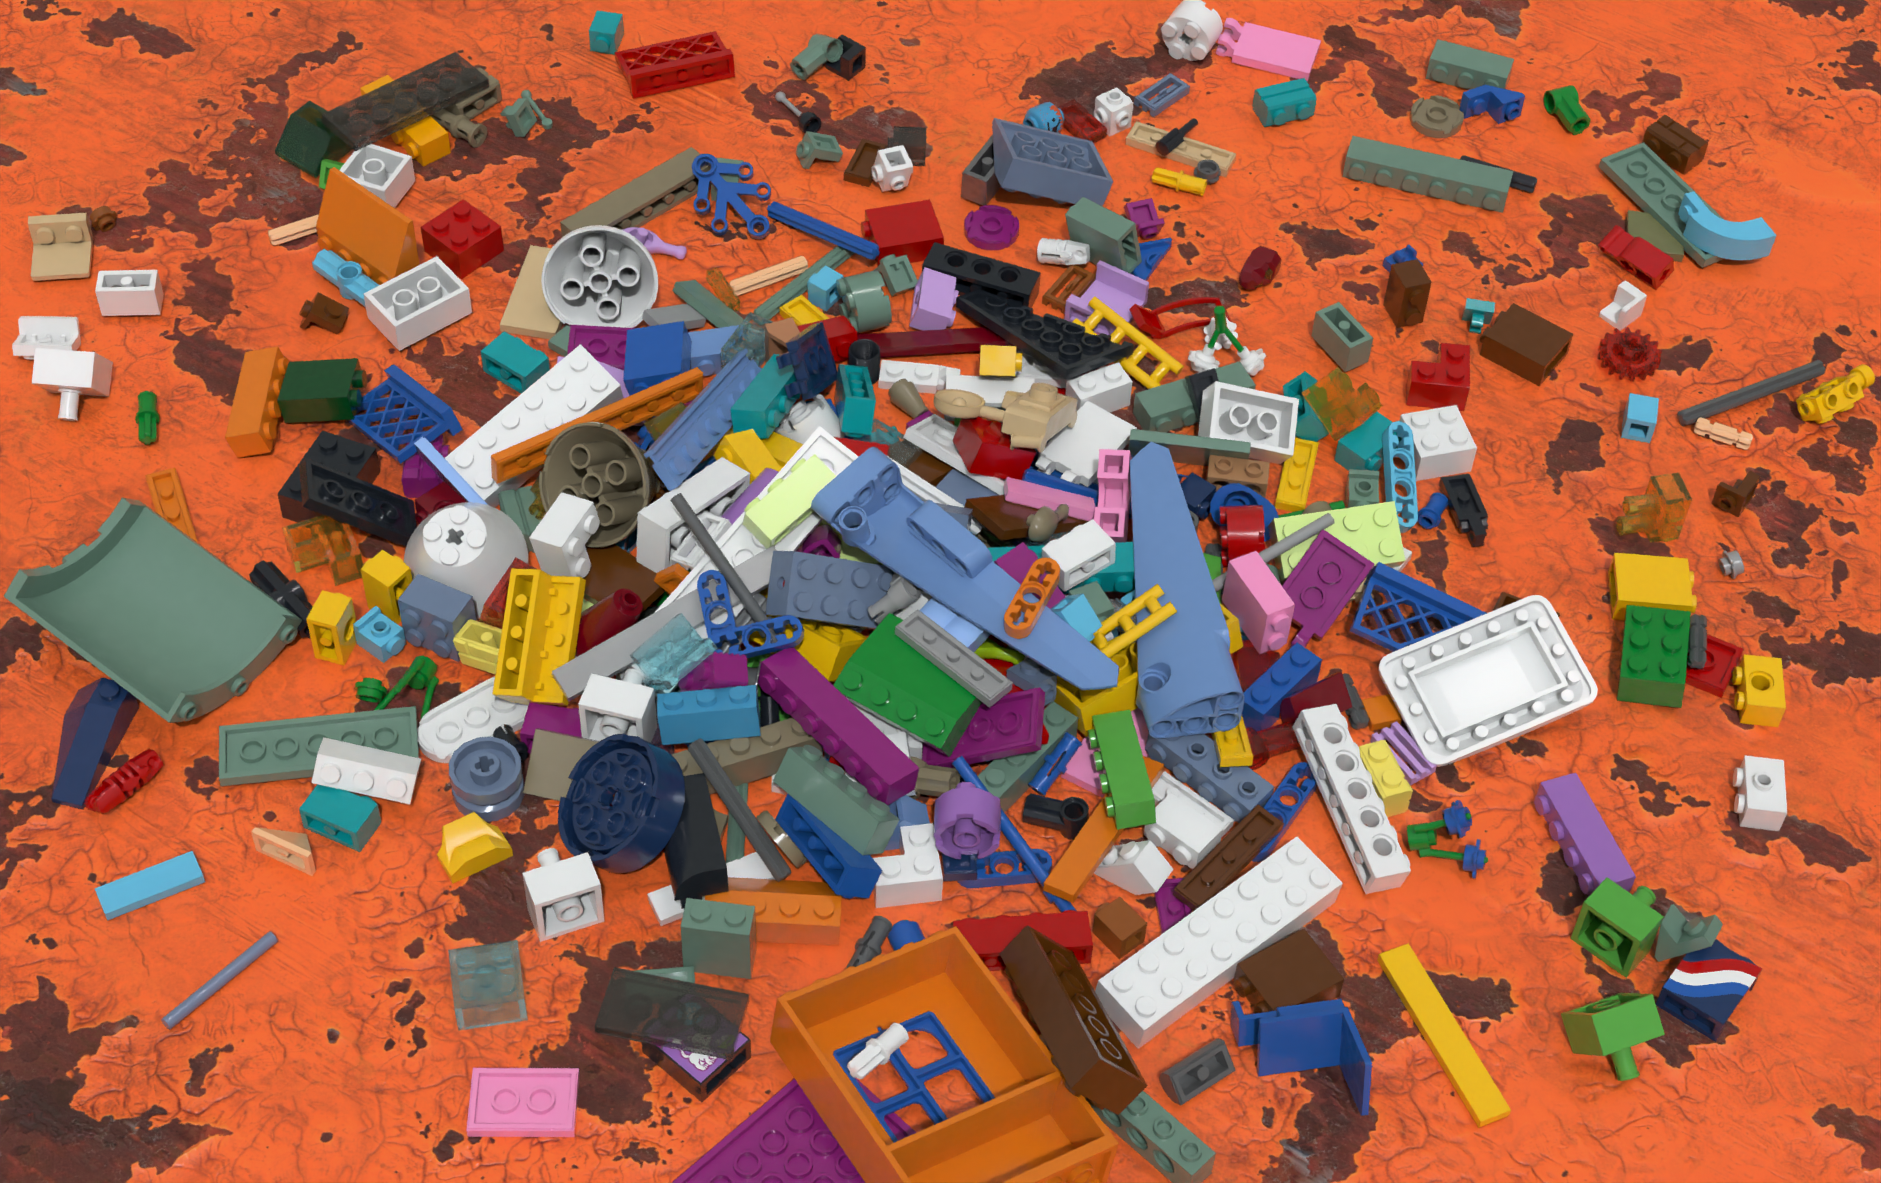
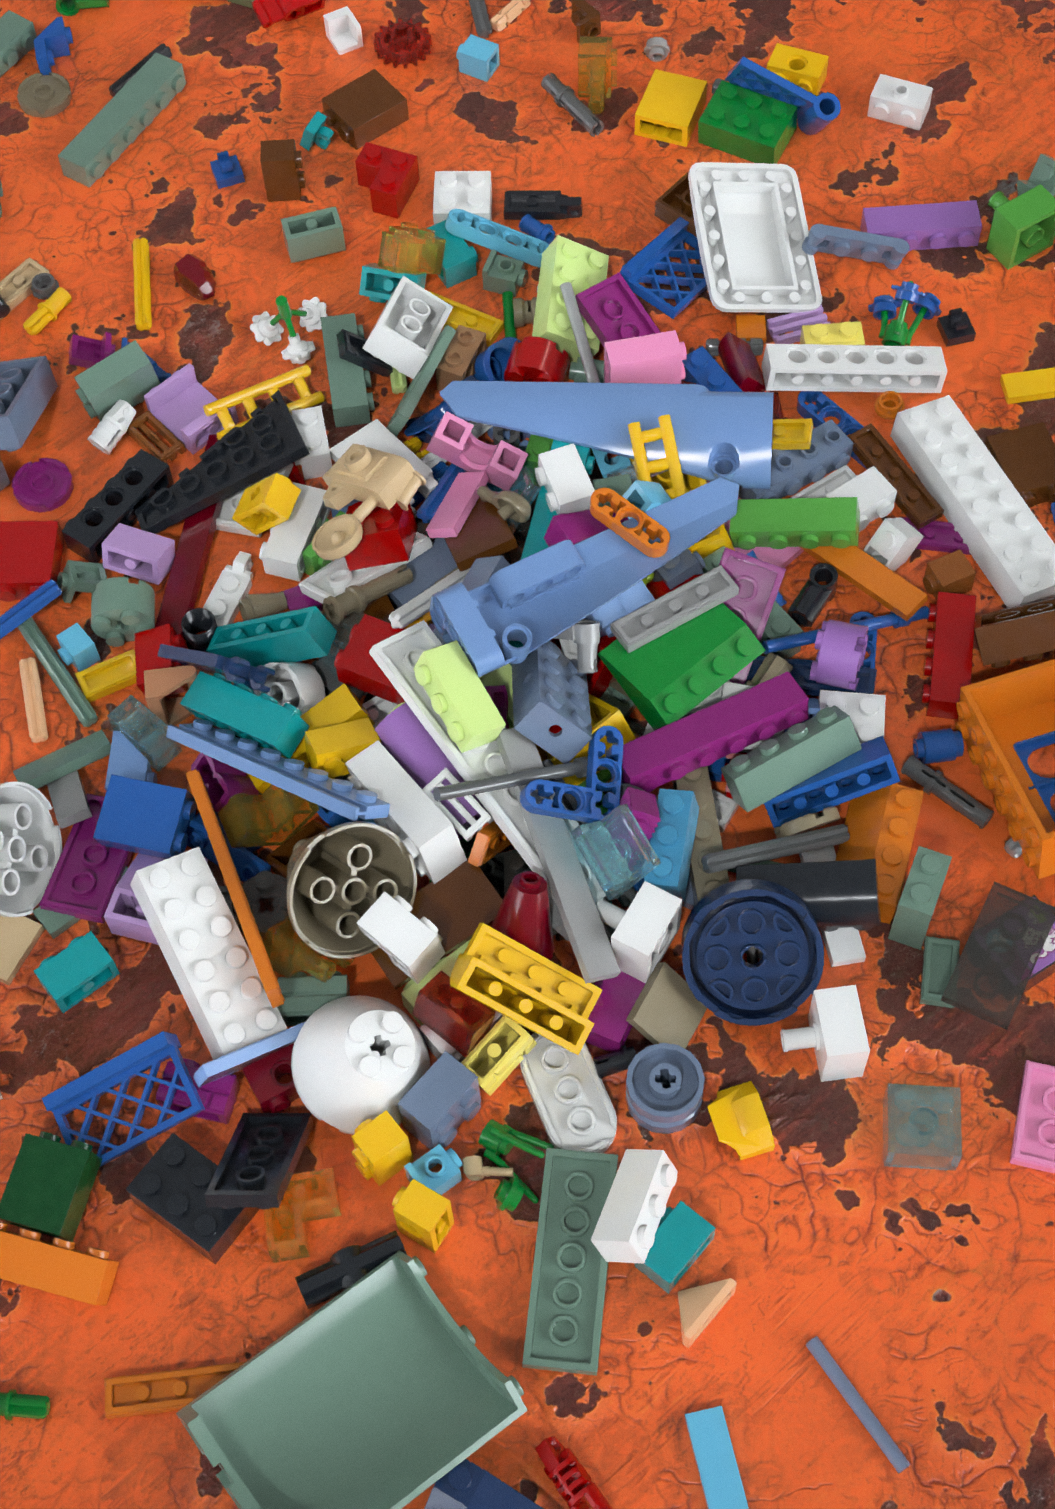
camera: 70 degrees left, 10 degrees up
clear yellow axle [706,267,741,311] -> none
red piece [1129,297,1231,339] -> none
none -> yellow axle [133,237,152,331]
none -> dark tan pin [323,564,413,624]
none -> tan hand [462,1156,514,1181]
none -> dark grey pin [541,73,604,137]
none -> blue piece [725,57,841,135]
none -> sand blue plate [802,224,910,270]
none -> orange plate [874,391,905,420]
none -> black tile [937,308,976,347]

